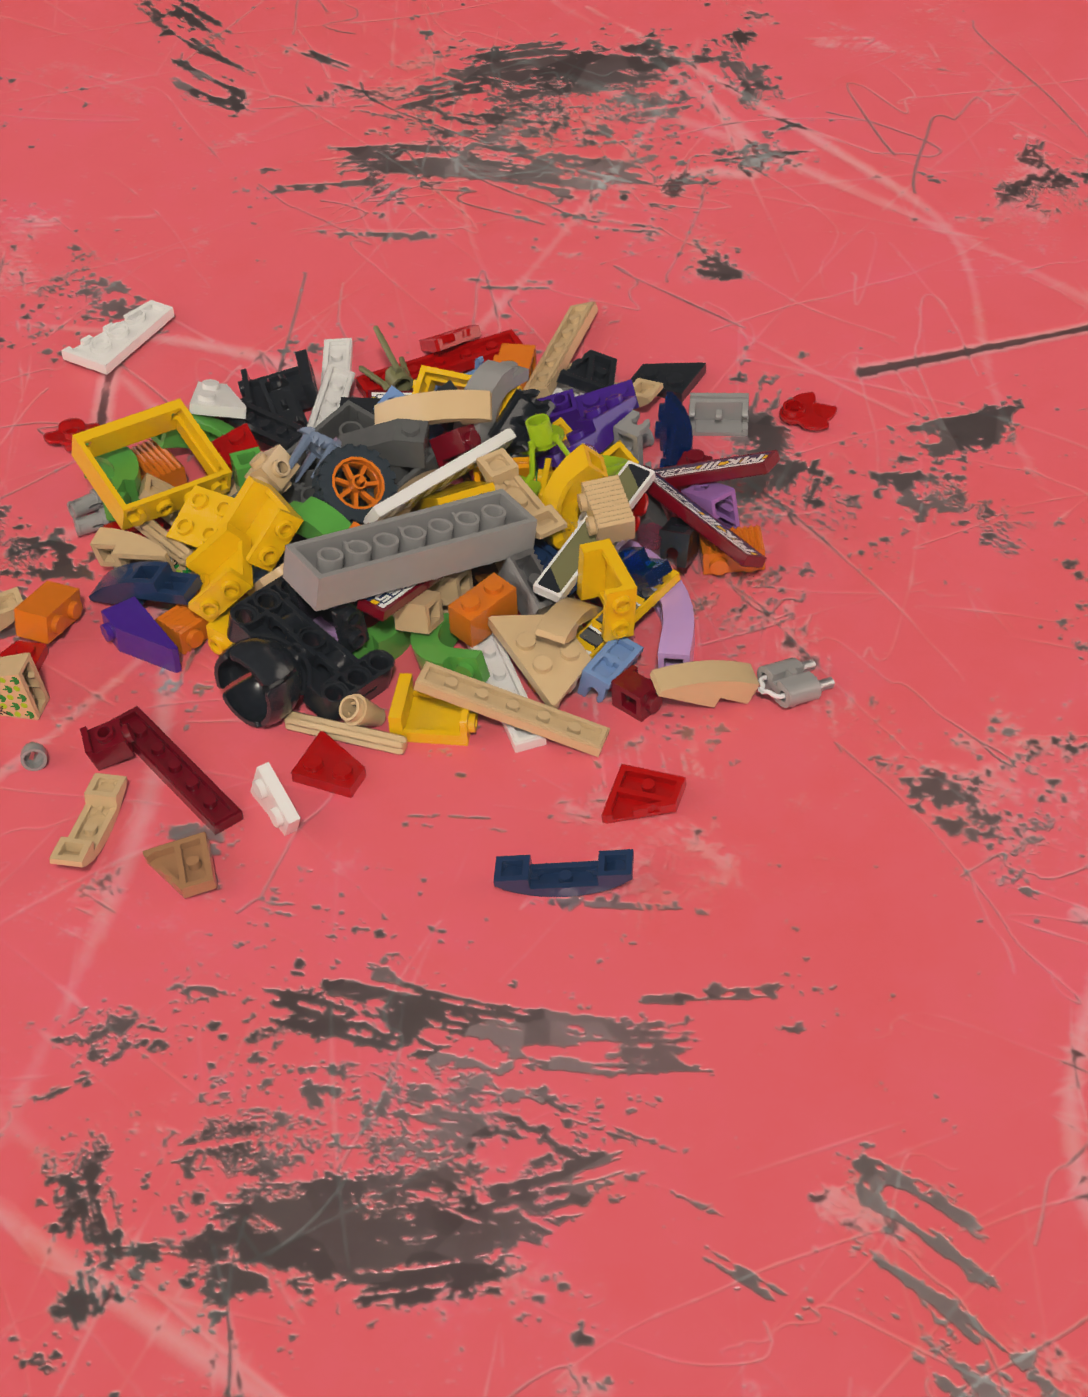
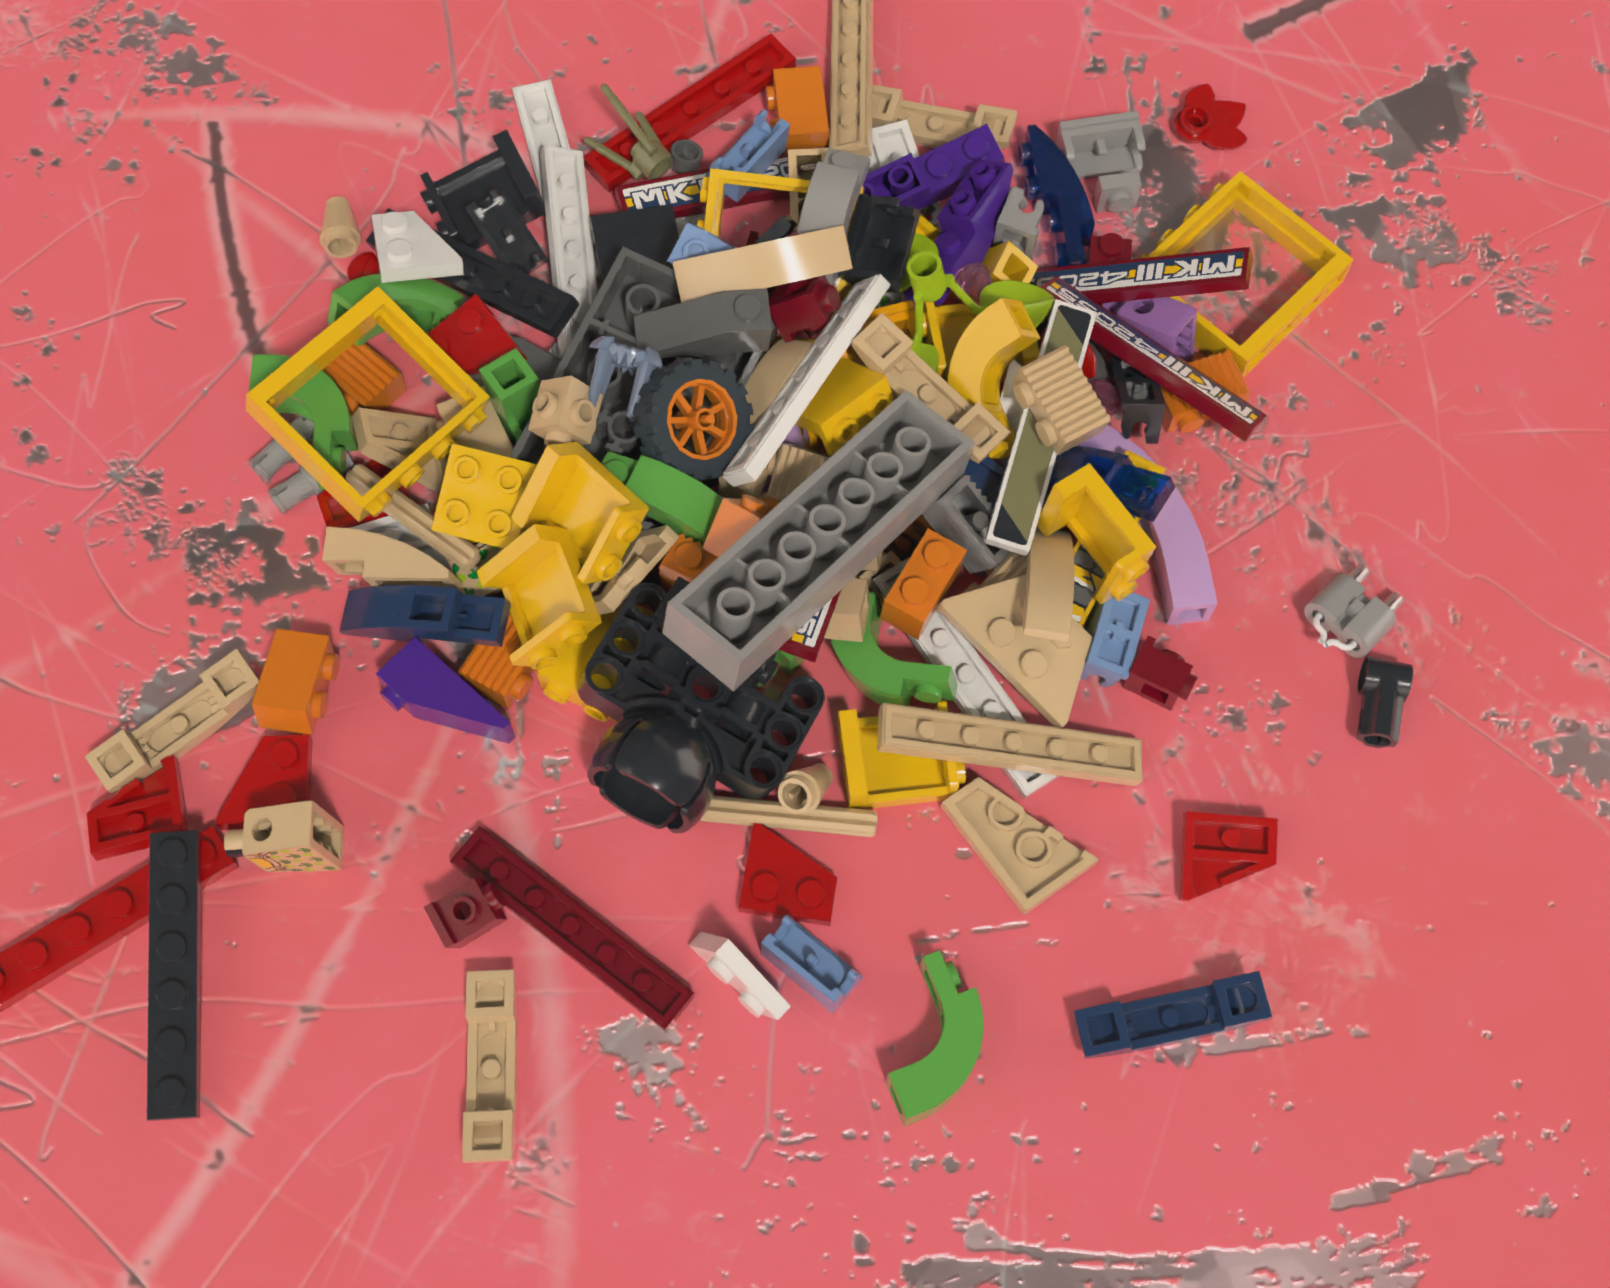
camera: 20 degrees left, 25 degrees up
light grey hinge [20,742,47,771] -> none
red plate [43,418,100,451] -> none
white wing [61,300,174,375] -> none
medium nougat wing [143,831,218,898] -> none
red wing [419,325,482,353] -> none
black wing [556,350,617,393] -> none
black wing [631,362,706,403] -> none
tan slope [650,660,760,708] -> none
none -> tan cone [319,196,361,258]
none -> medium blue hinge [761,915,863,1014]
none -> bright green arch [886,950,984,1127]
none -> tan wing [941,777,1099,915]
none -> light grey plate [1093,171,1142,213]
none -> yellow window [1139,171,1354,377]
none -> black piece [1356,655,1413,748]

